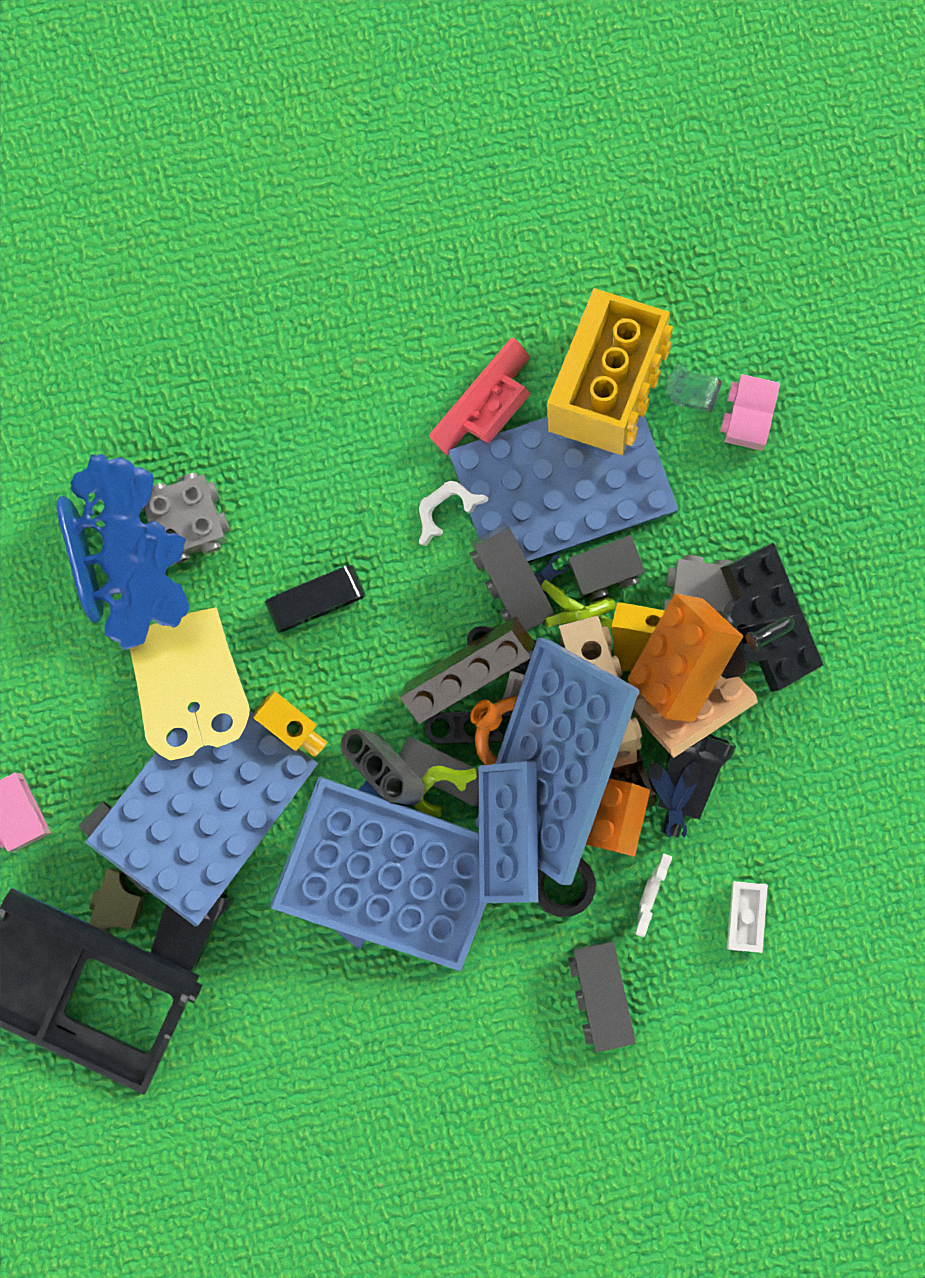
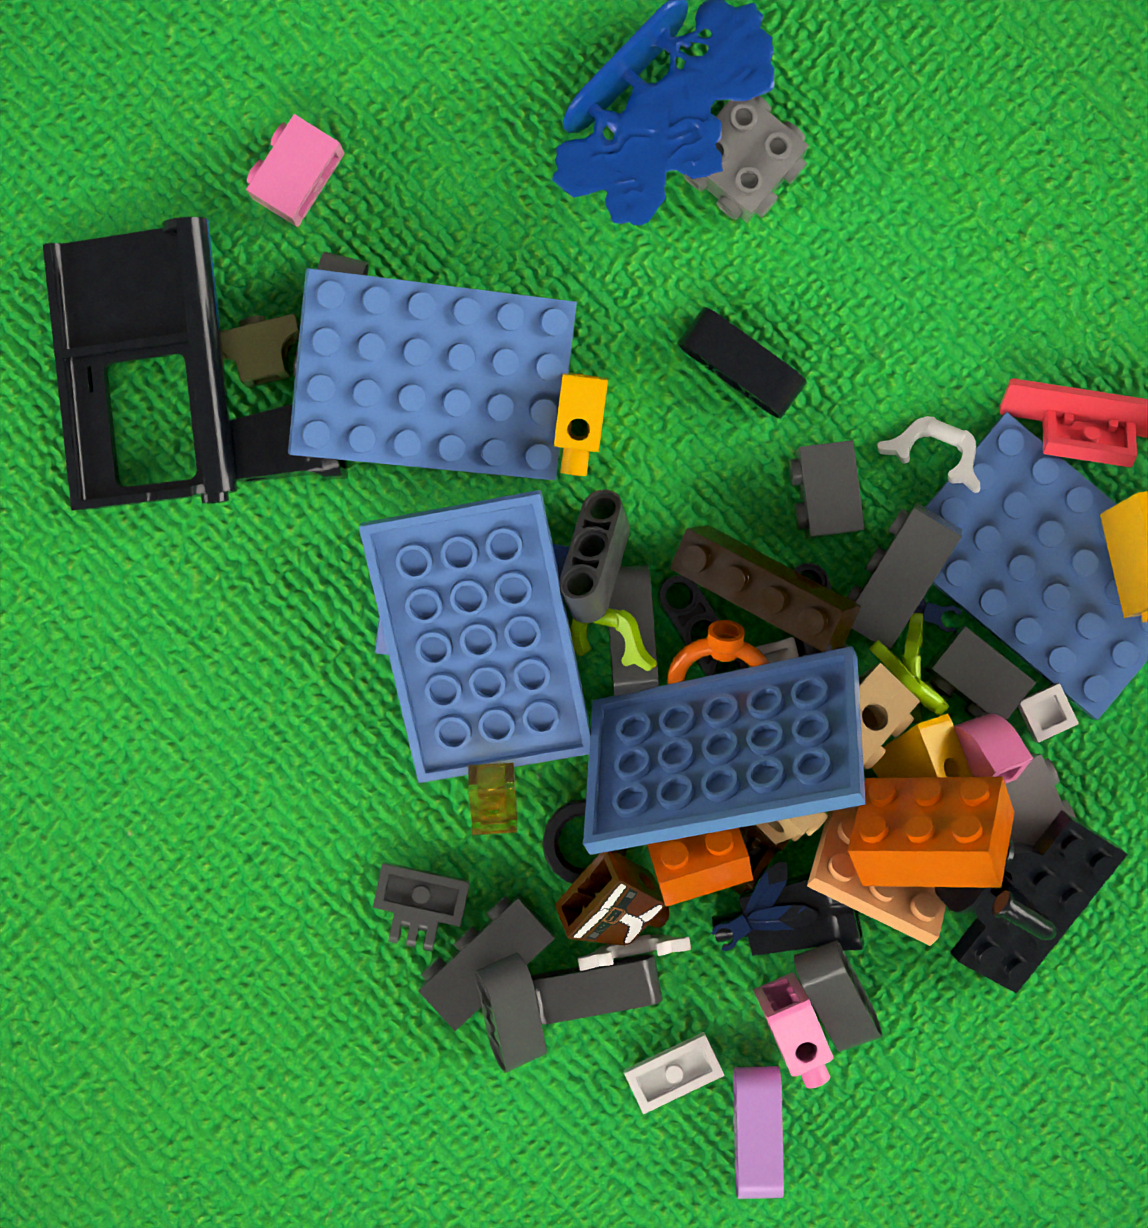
camera: 60 degrees right, 5 degrees up
light yellow piece [130,607,250,761] -> none
medium blue plate [478,761,538,903] -> none
none -> dark grey hinge [373,862,471,951]
none -> clear yellow brick [468,763,518,835]
none -> dark grey beam [474,952,547,1073]
none -> dark grey beam [531,954,663,1024]
none -> reddish brown torso [555,851,669,946]
none -> lavender beam [733,1066,784,1199]
none -> bright pink torso [753,972,833,1088]
none -> dark grey brick [789,440,865,539]
none -> dark grey beam [794,940,882,1052]
none -> bright pink brick [954,713,1033,784]
none -> white plate [1018,683,1079,743]

